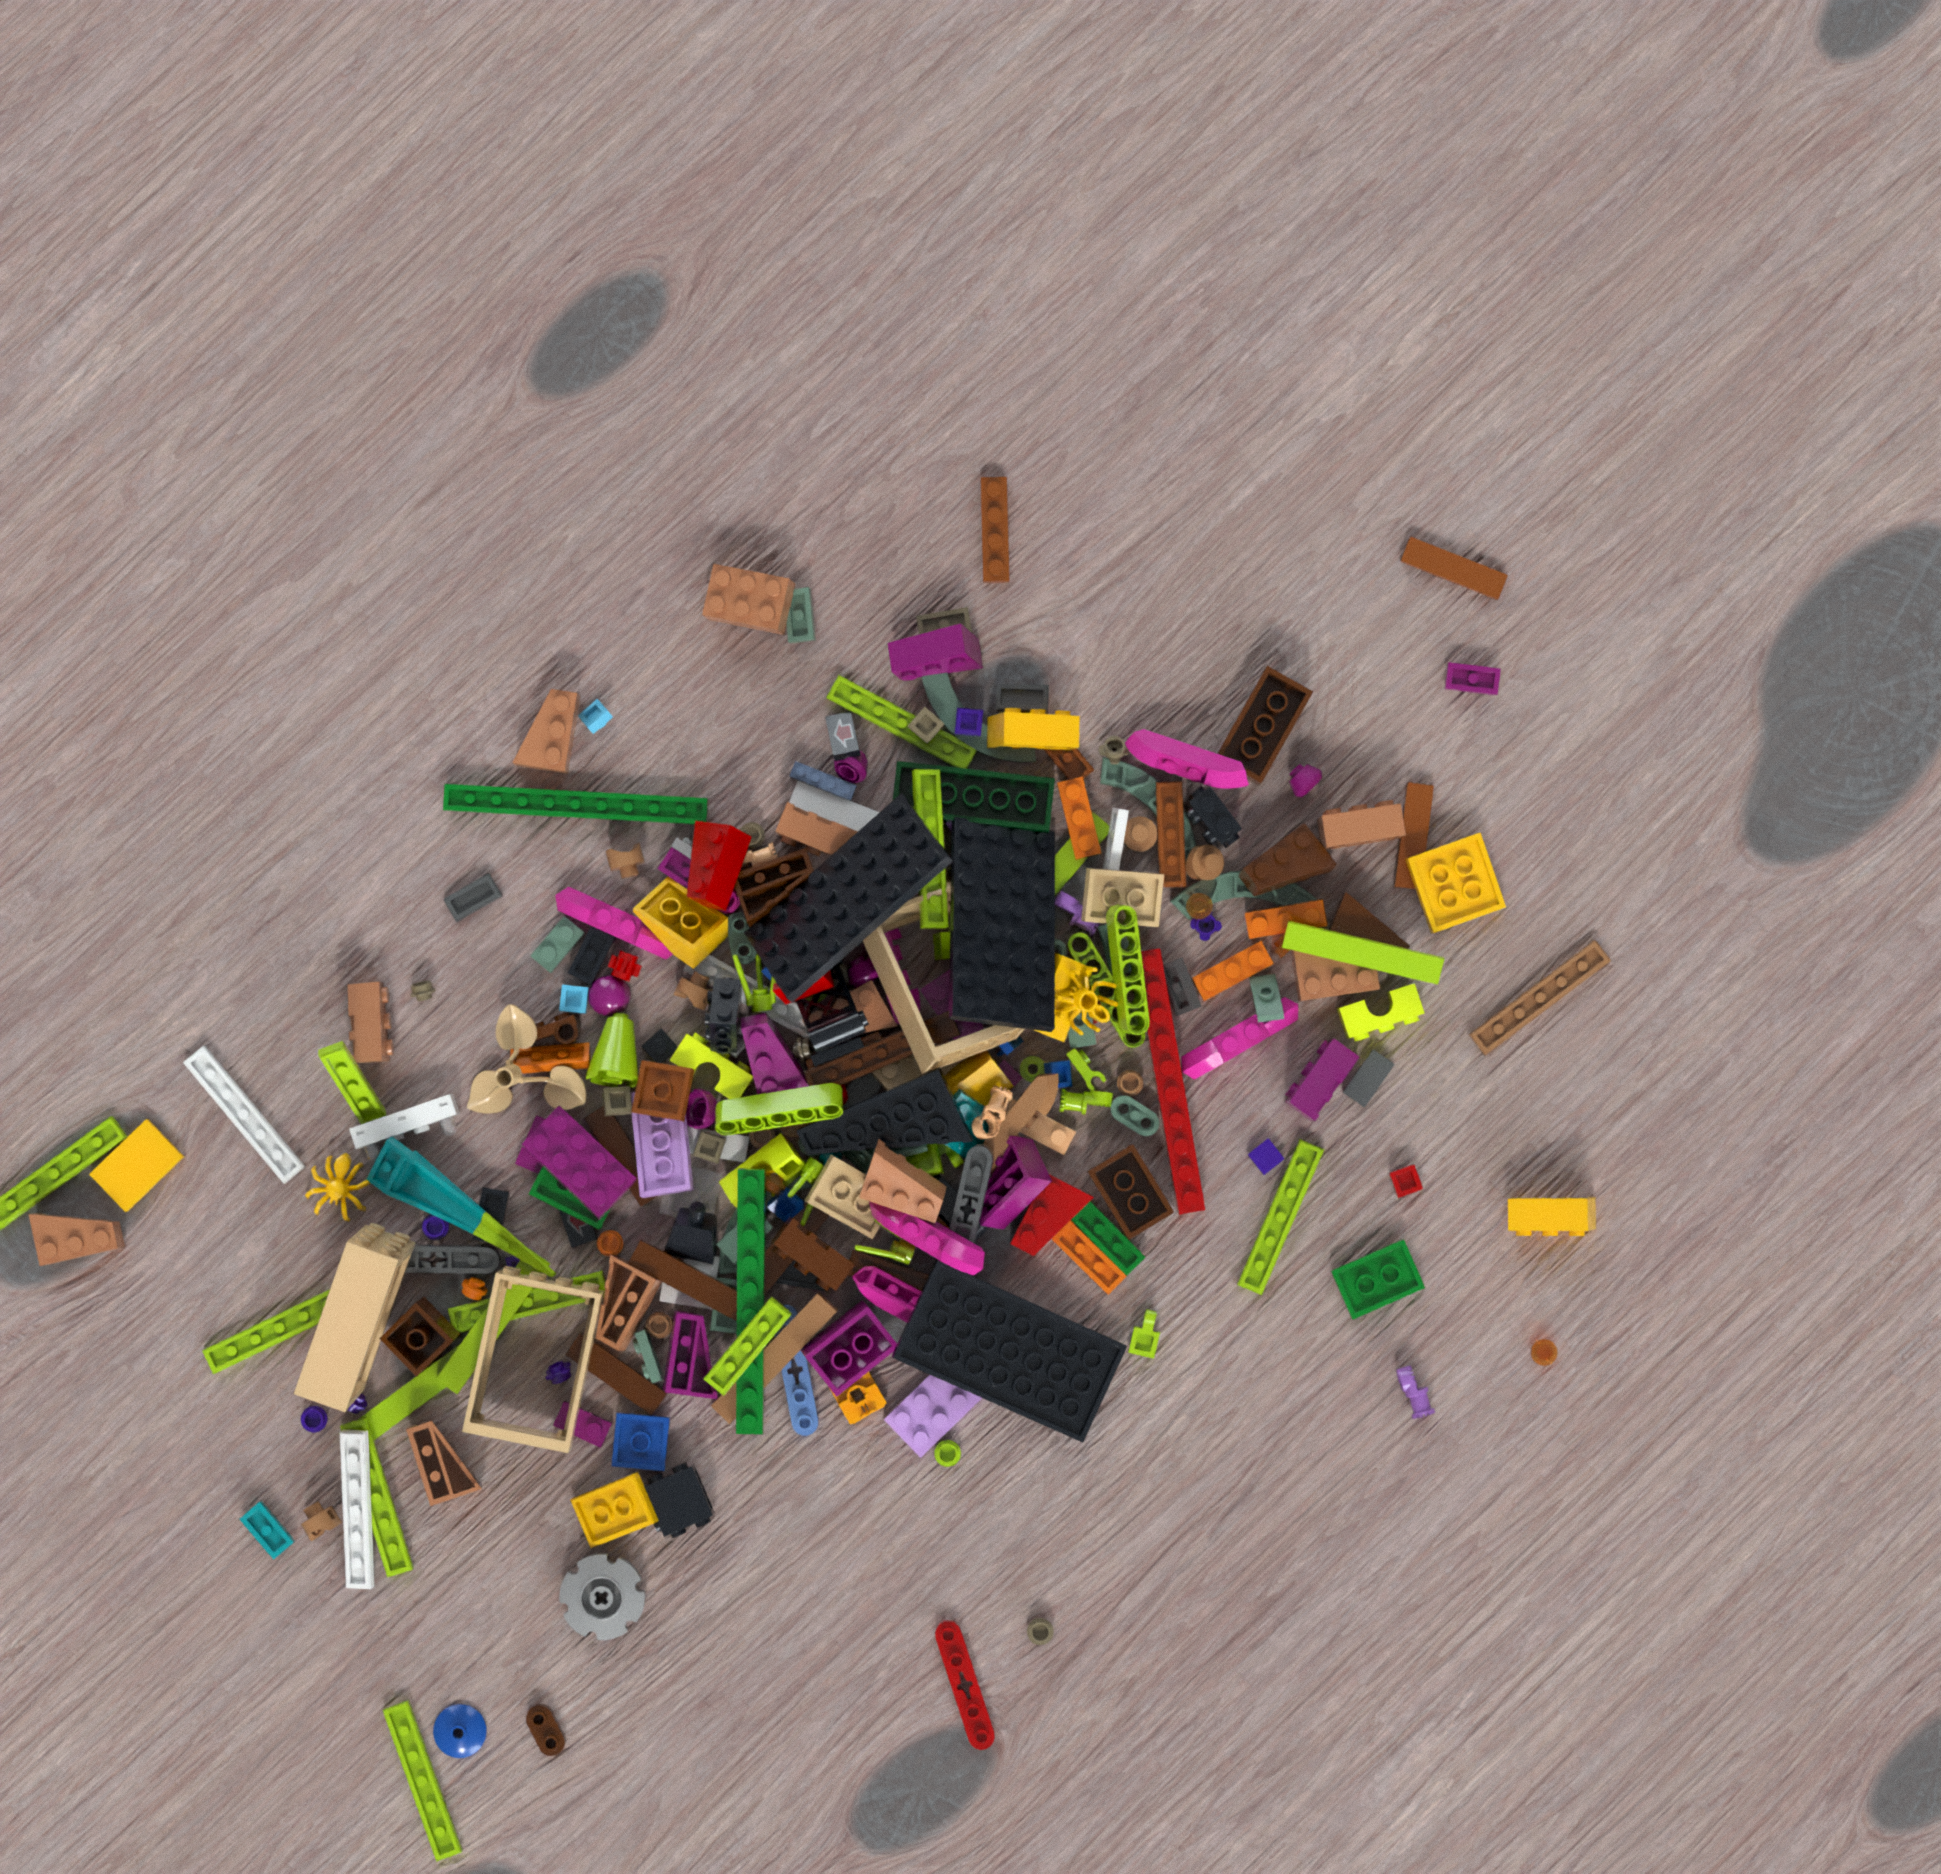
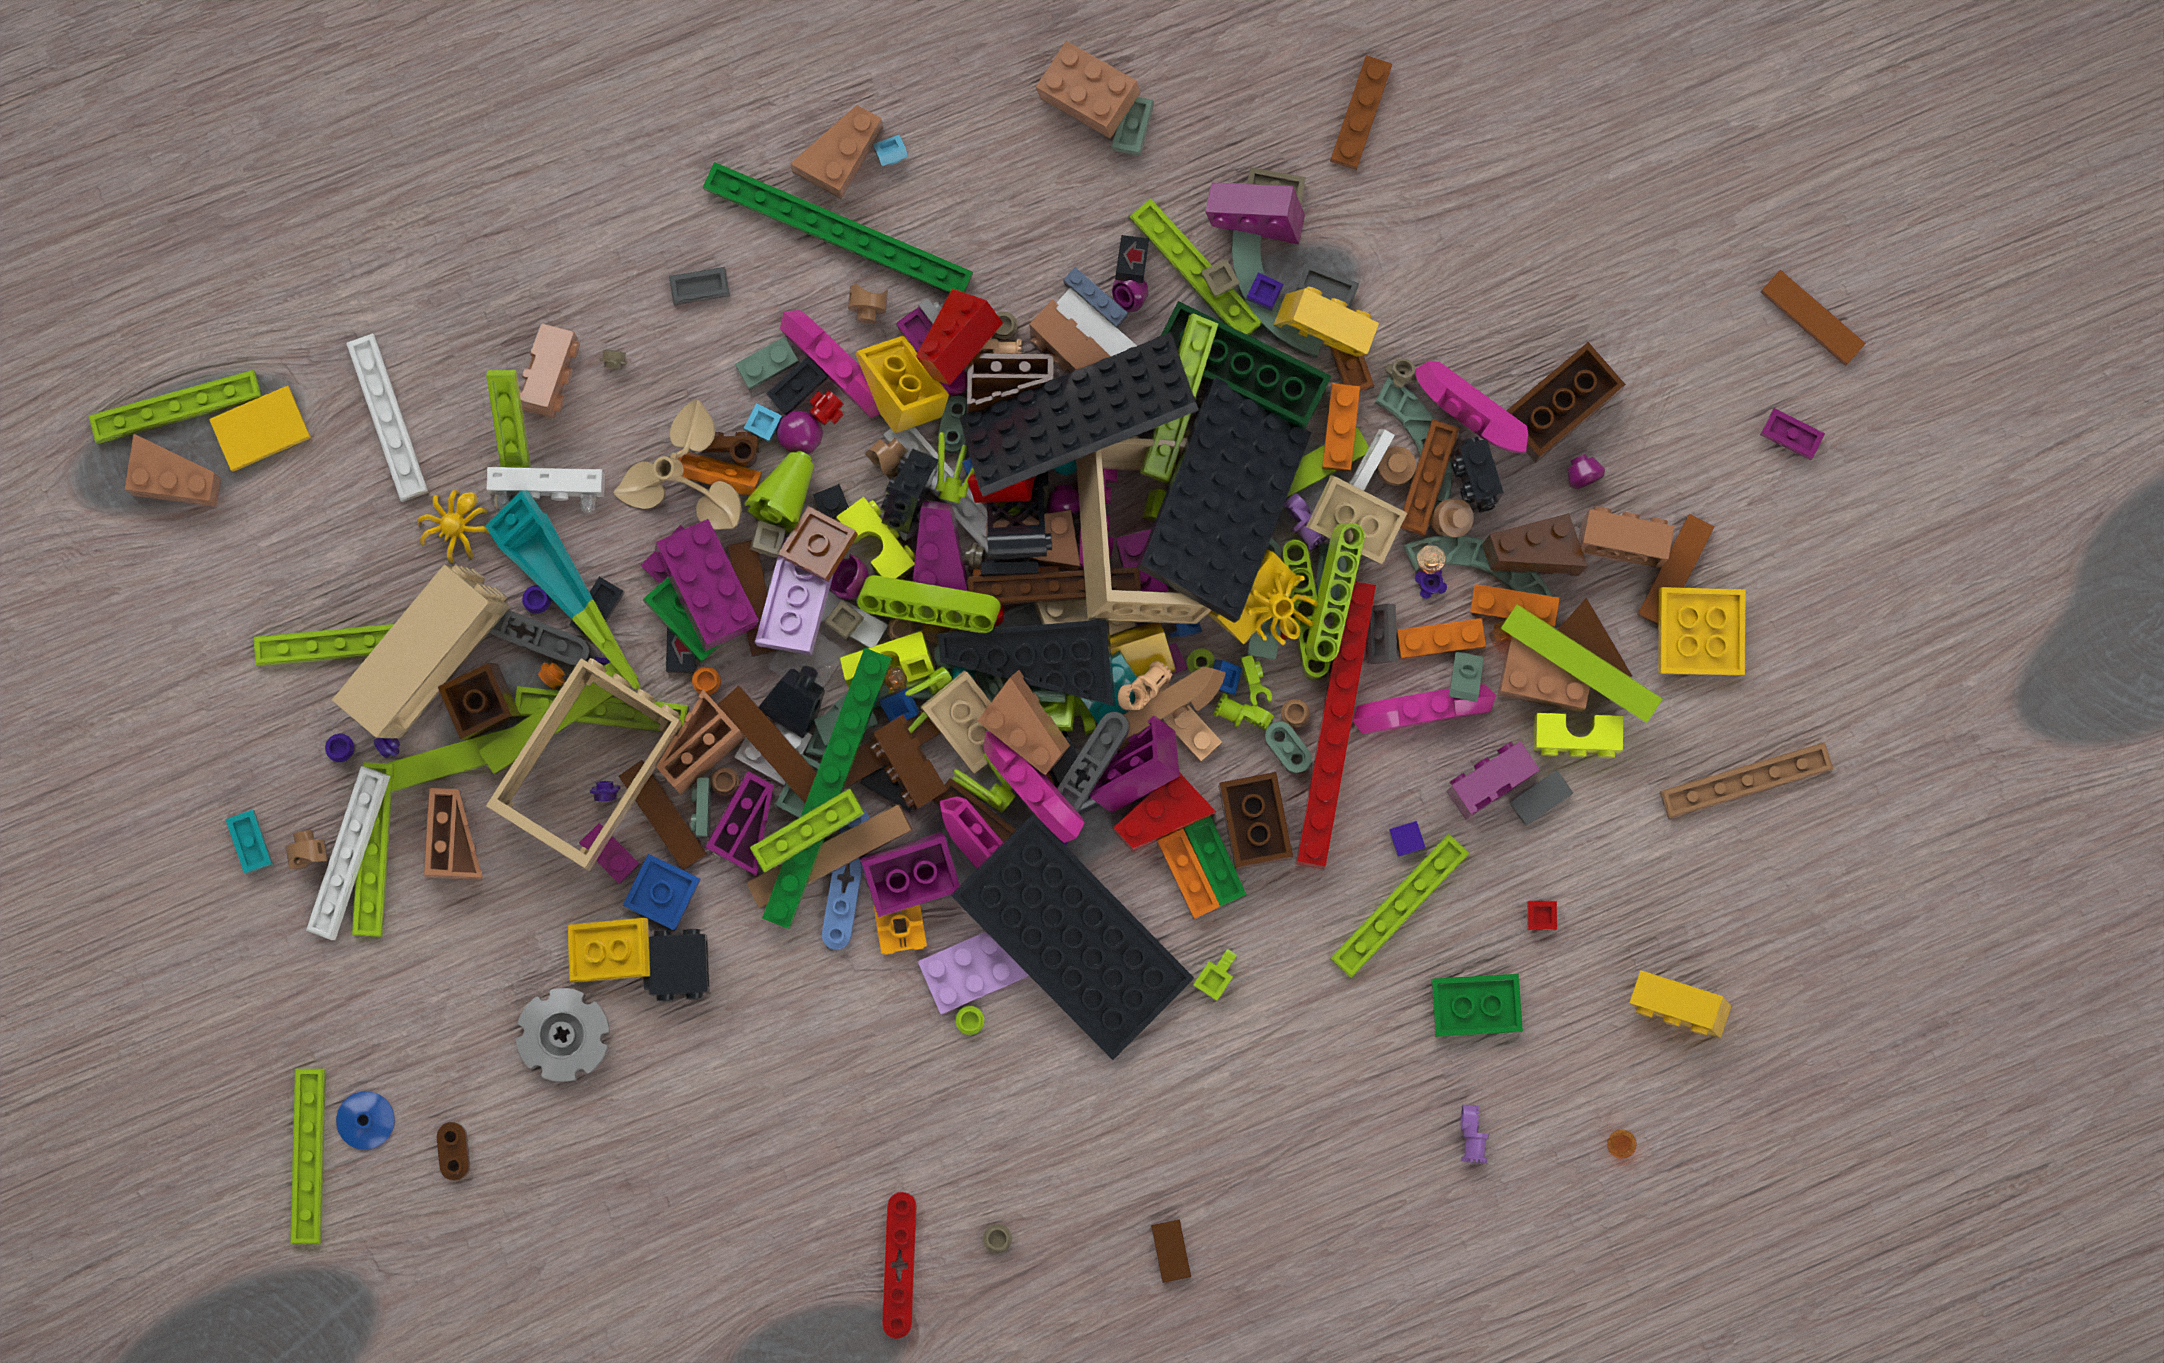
camera: 20 degrees right, 5 degrees down
none -> reddish brown tile [1151,1219,1191,1283]

